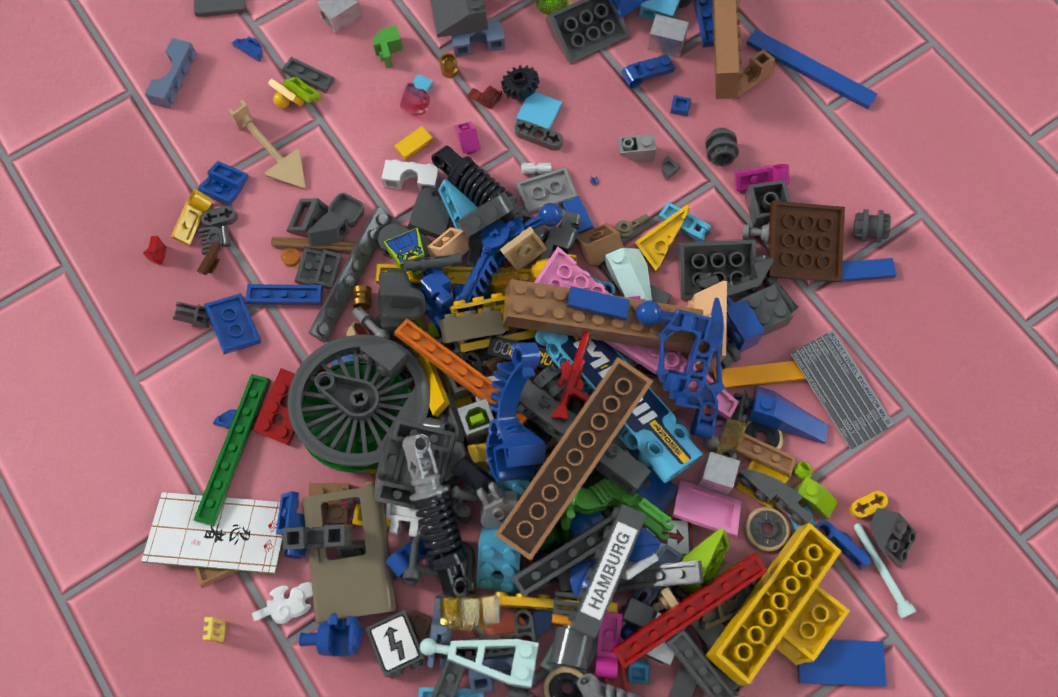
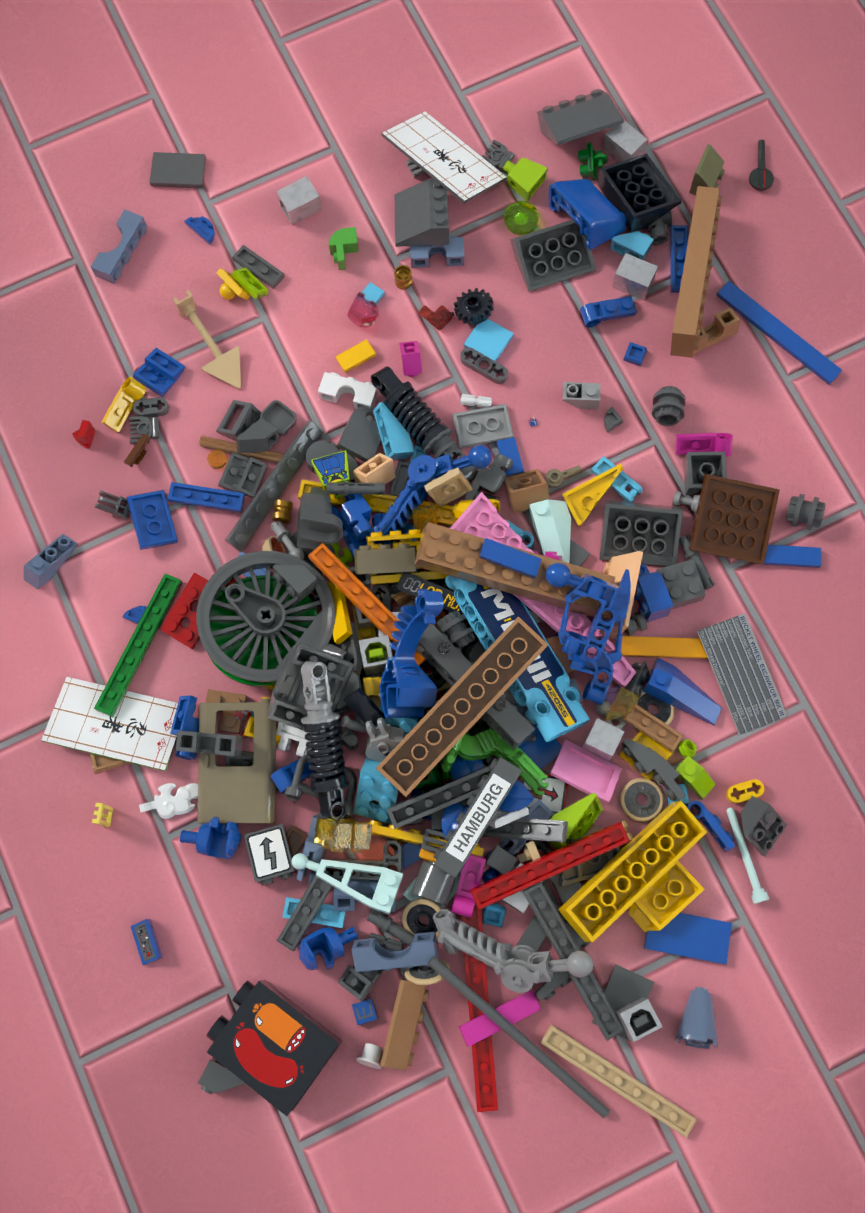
camera: 10 degrees right, 5 degrees up
dark grey brick [457,191,514,237] -> none
red piece [551,332,591,420] -> none
dark grey slope [696,255,773,296] -> none
none -> sand blue slope [24,534,78,590]

